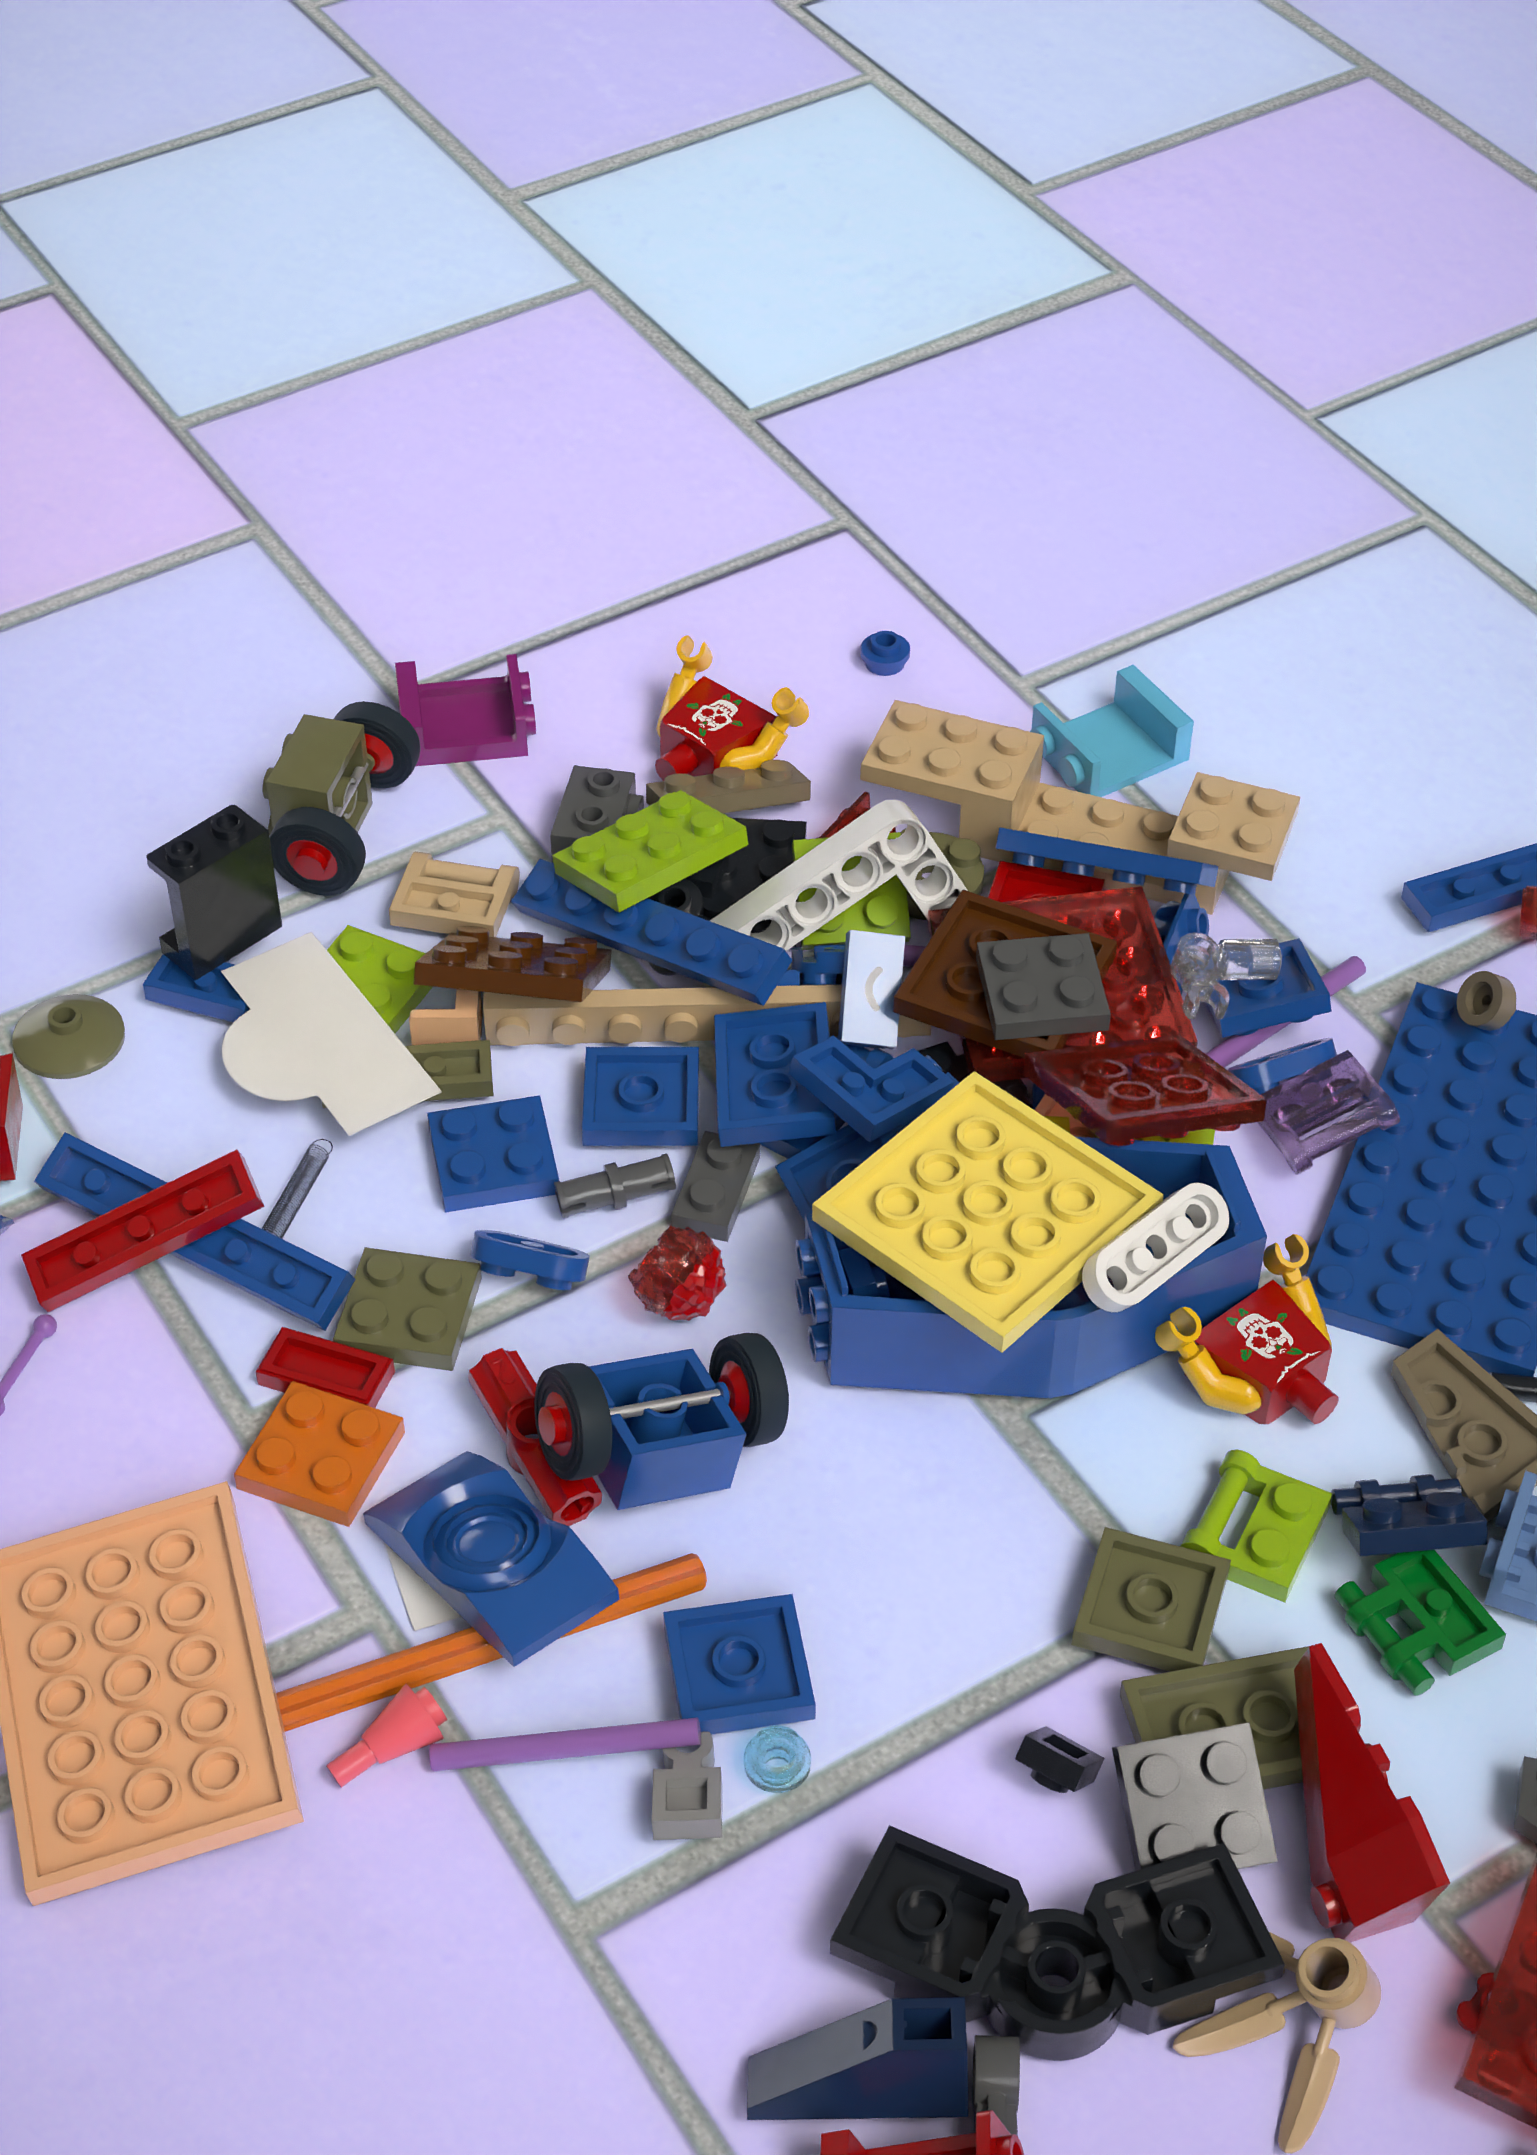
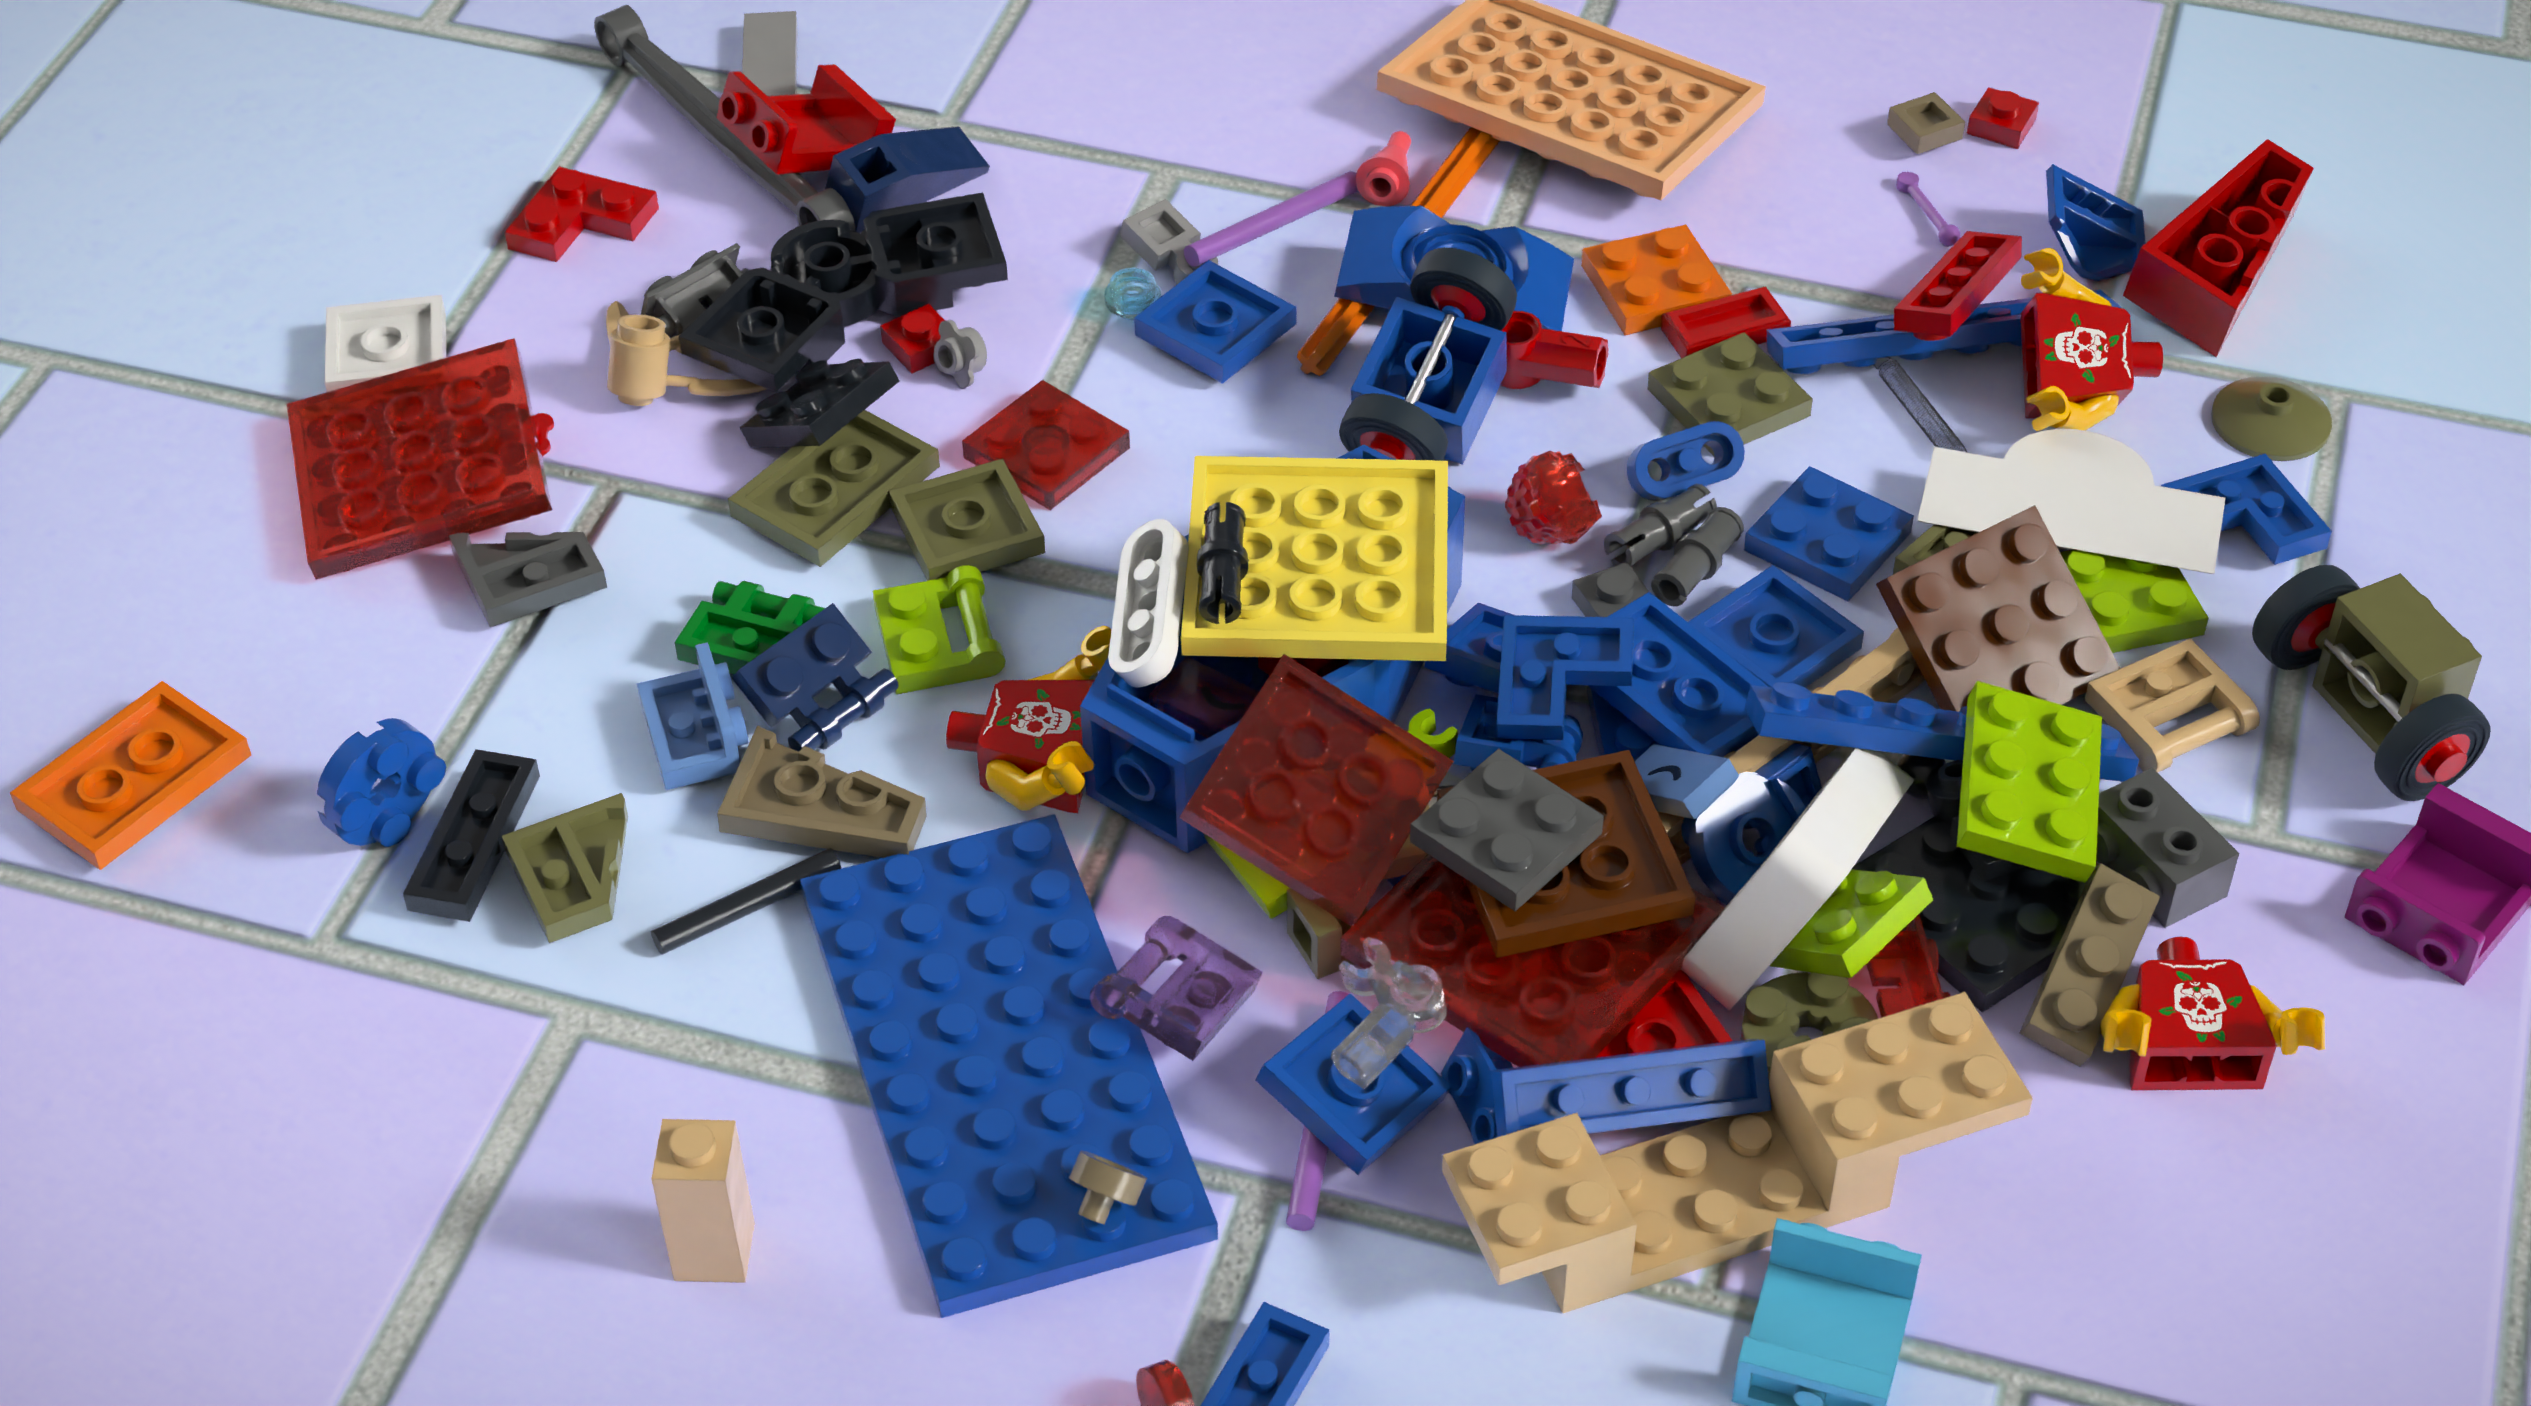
camera: 140 degrees right, 0 degrees up
black panel [146,805,283,981] -> none
blue plate [861,631,910,676] -> none
black plate [1015,1726,1105,1793] -> none
blue plate [1228,1038,1339,1100] -> none
red wedge [1294,1643,1450,1943] -> none
none -> dark grey hinge [641,243,749,338]
none -> red plate [880,304,946,374]
none -> light grey plate [934,320,987,388]
none -> clear red plate [962,380,1130,510]
none -> black pin [1196,502,1248,624]
none -> dark grey pin [1604,484,1717,567]
none -> torso [2021,248,2163,431]

